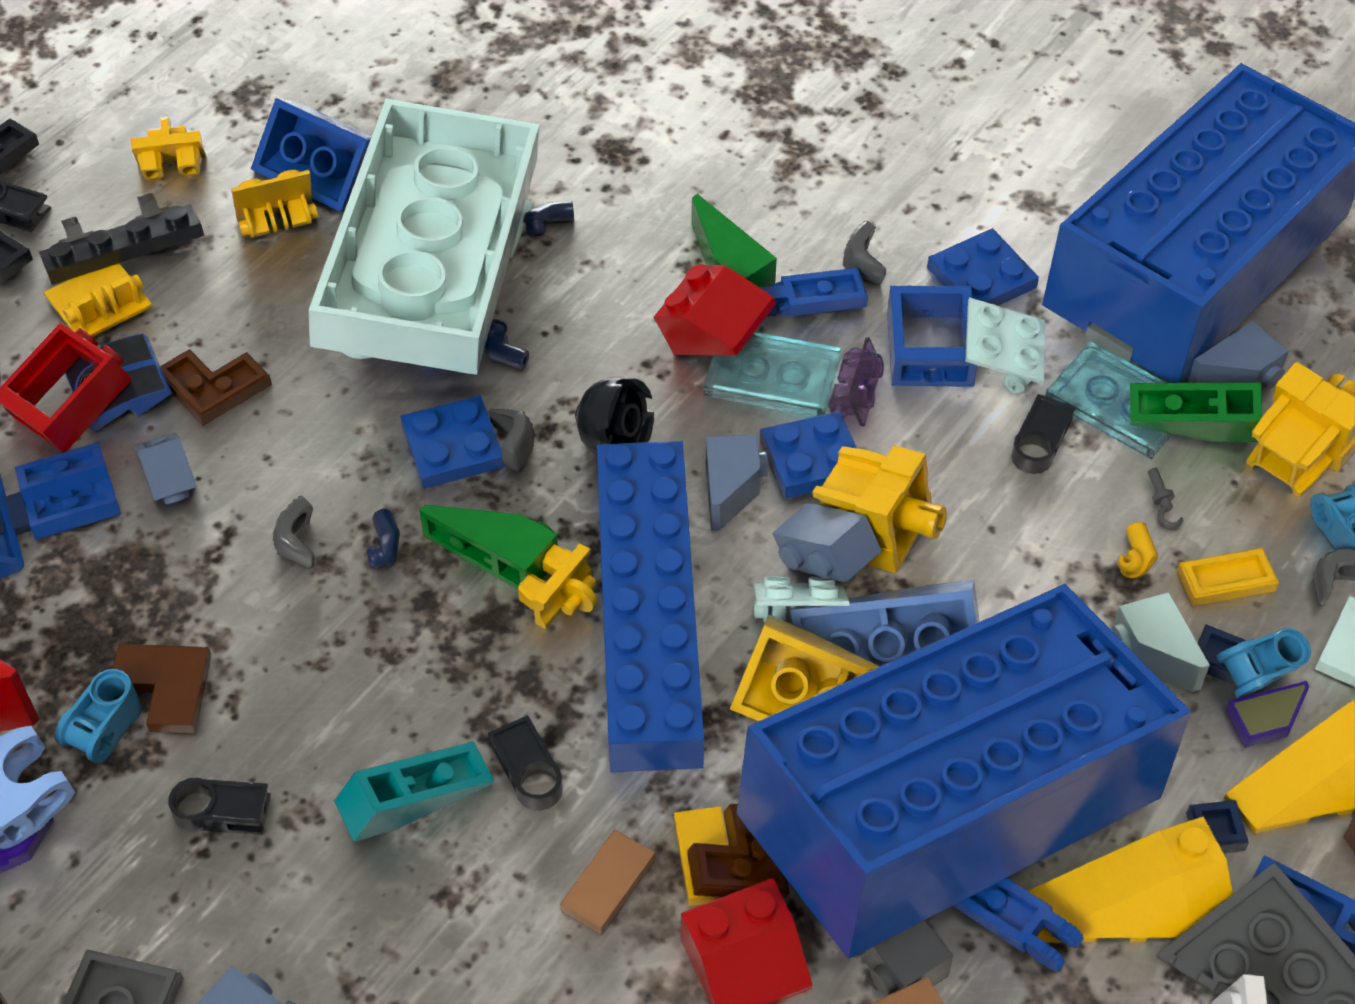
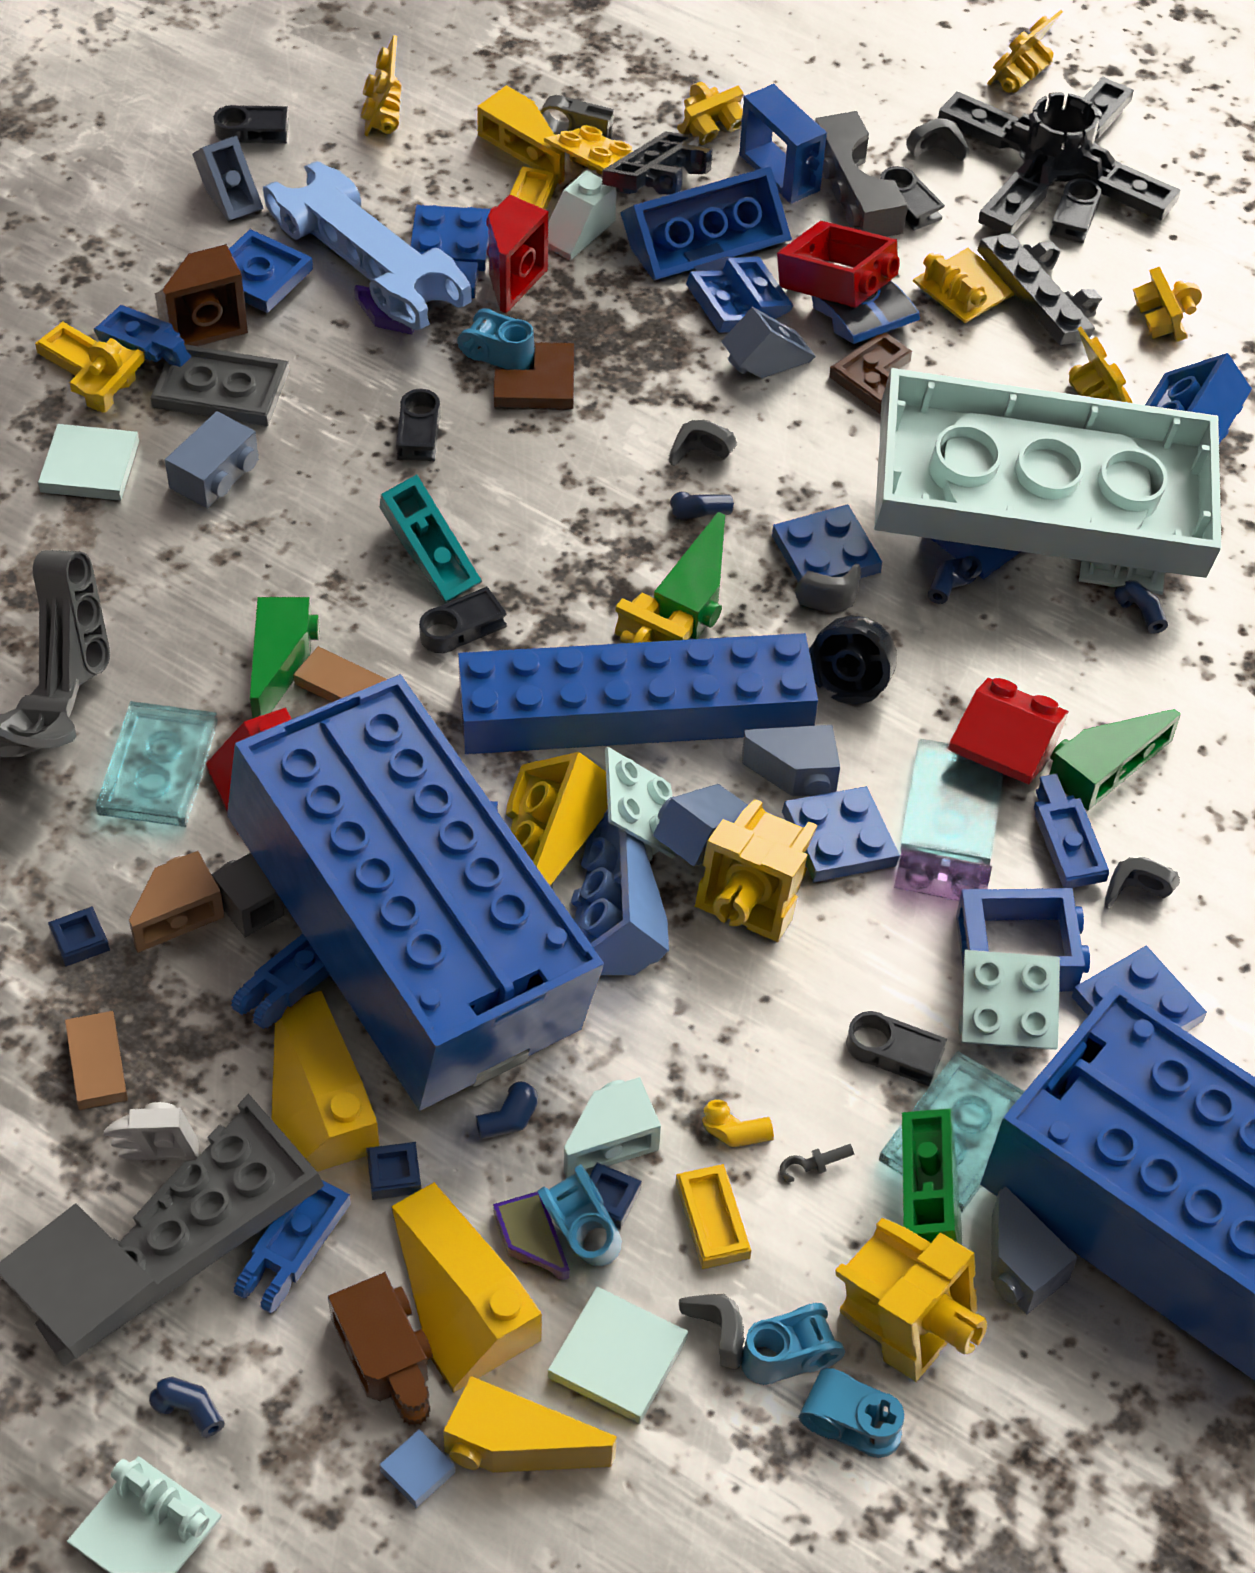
camera: 85 degrees right, 0 degrees up
none -> green slope [250,597,320,719]

